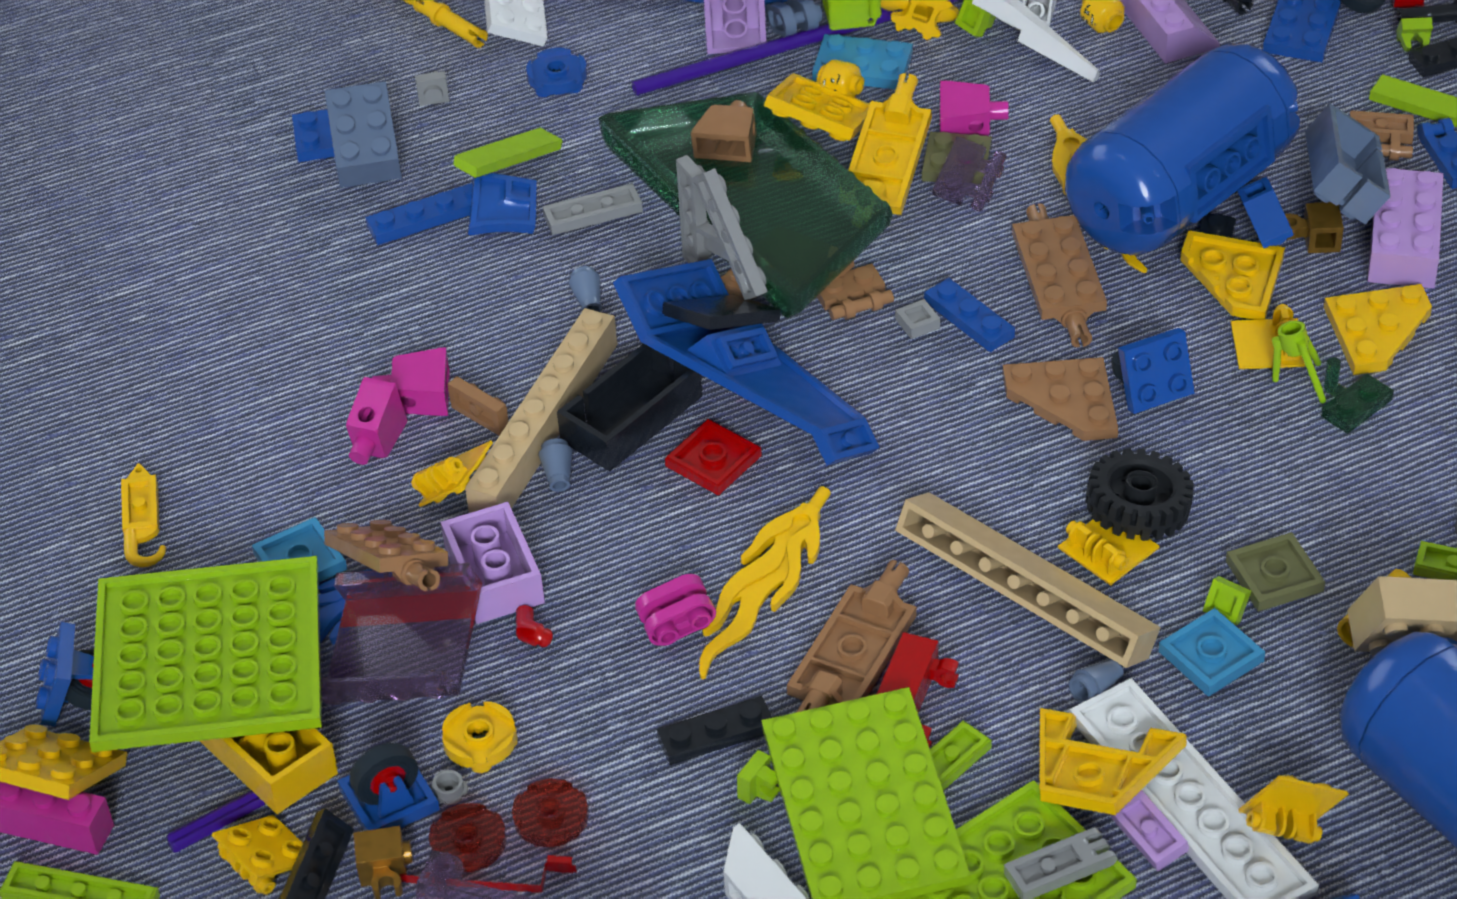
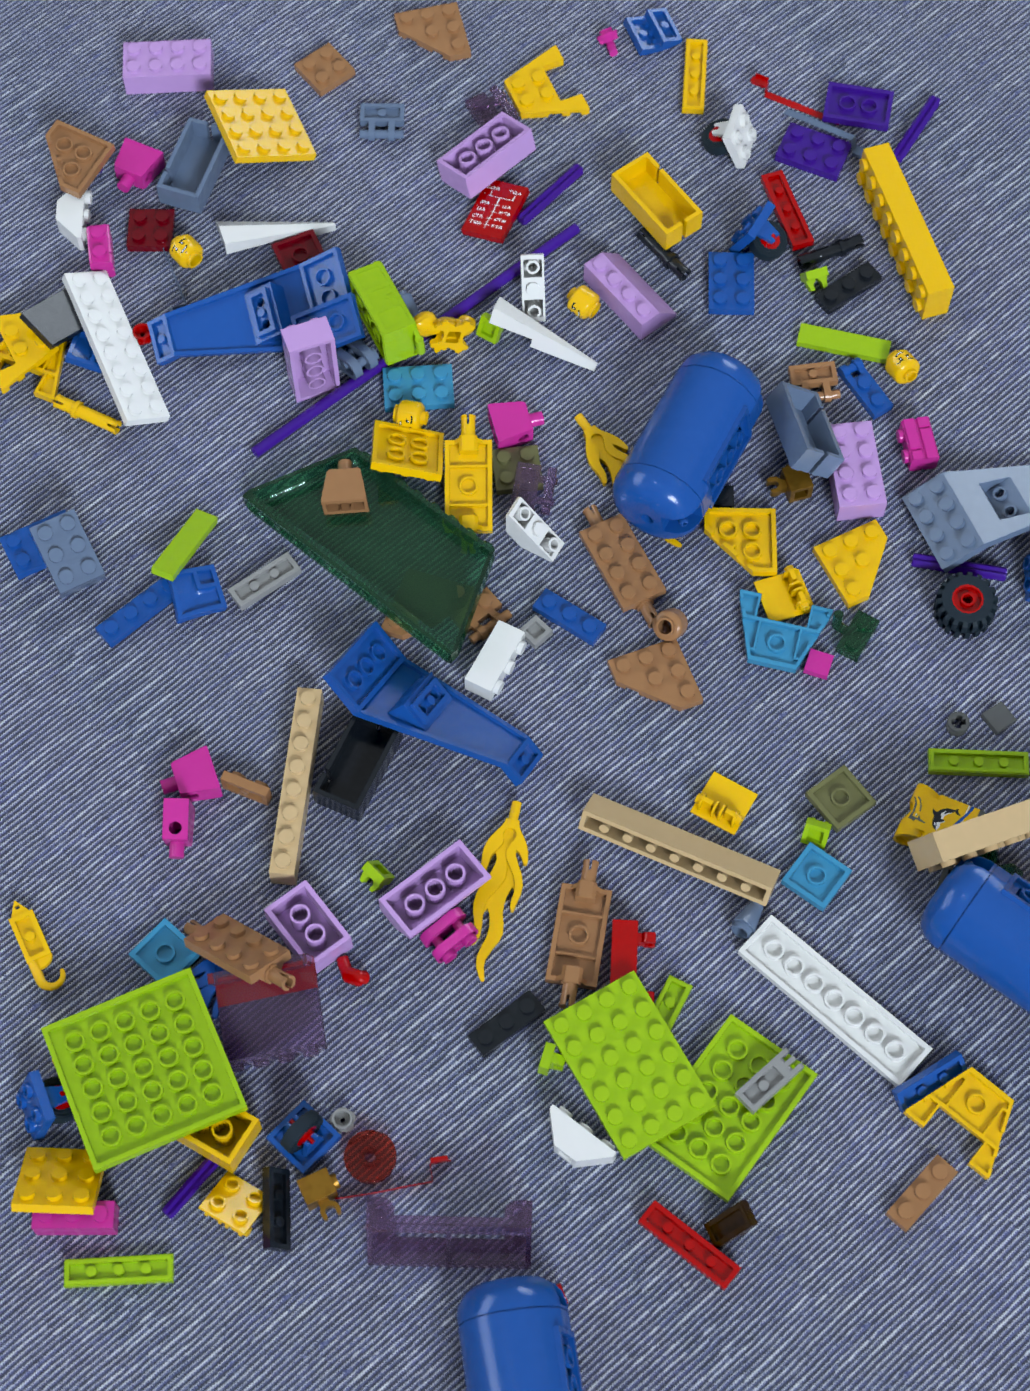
camera: 20 degrees left, 20 degrees up
yellow hinge [411,440,493,507] -> none
light grey plate [415,71,450,106] -> none
yellow plate [442,701,518,773] -> none
clear red plate [511,778,589,848] -> none
blue plate [526,48,587,97] -> none
sand blue cone [538,438,573,492] -> none
sand blue cone [569,266,602,312] -> none
black tile [662,295,781,330] -> none
red tile [665,419,762,496] -> none
light grey plate [676,155,768,300] -> none
yellow wing [1040,708,1187,815] -> none
black wheel [1086,448,1194,541] -> none
lavender plate [1111,790,1189,872] -> none
blue plate [1112,327,1195,414] -> none
blue slope [1237,176,1294,248] -> none
yellow hinge [1238,775,1348,844] -> none
lime plant [1272,320,1326,404] -> none
none -> lime tile [360,860,395,892]
none -> lavender slope [378,839,492,939]
none -> white brick [465,620,527,701]
none -> white slope [506,497,564,562]
none -> medium nougat head [652,608,688,641]
none -> dark azure wing [739,589,833,673]
none -> dark pink tile [803,649,834,680]

